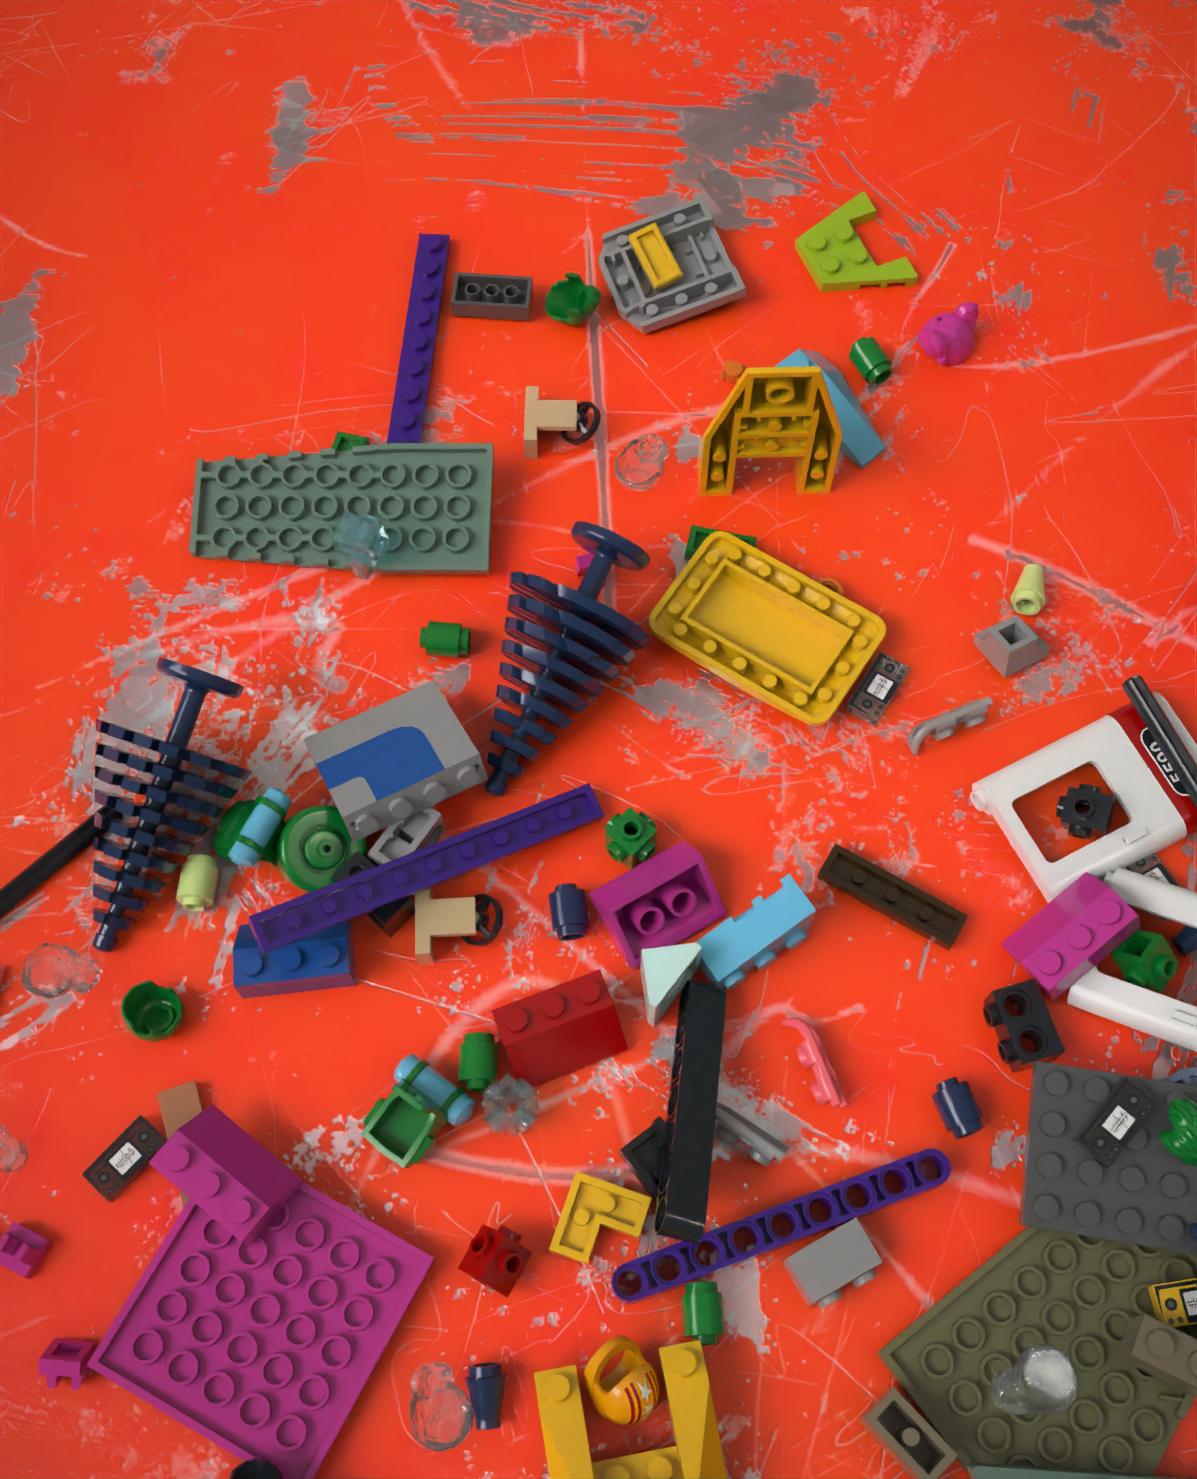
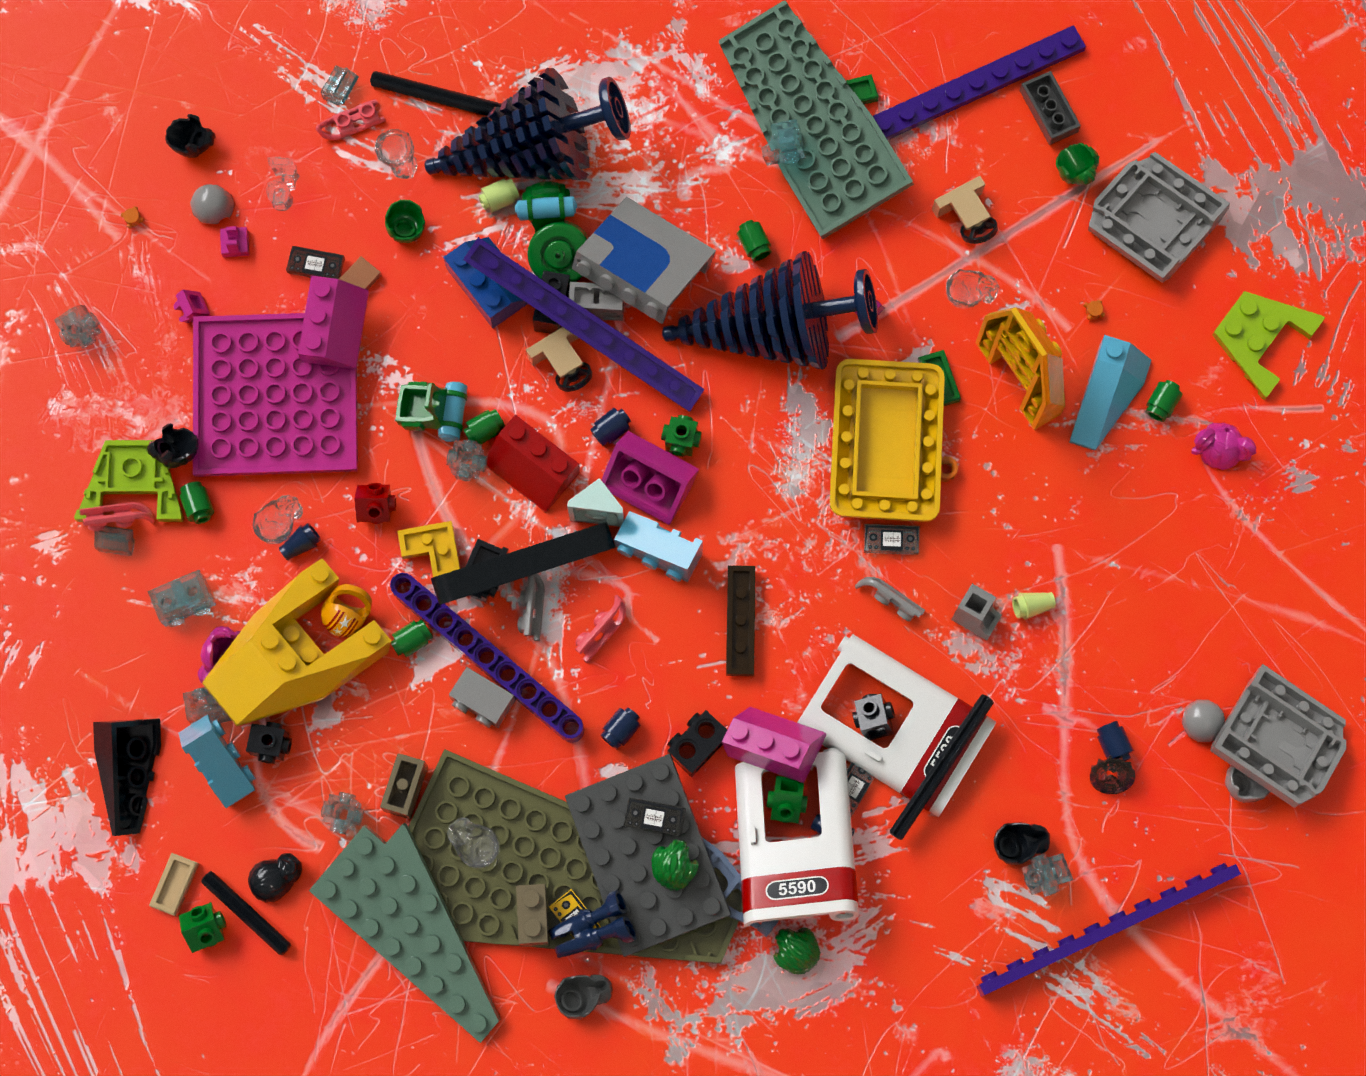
camera: 60 degrees right, 10 degrees up
yellow tile [628,222,683,293] -> none

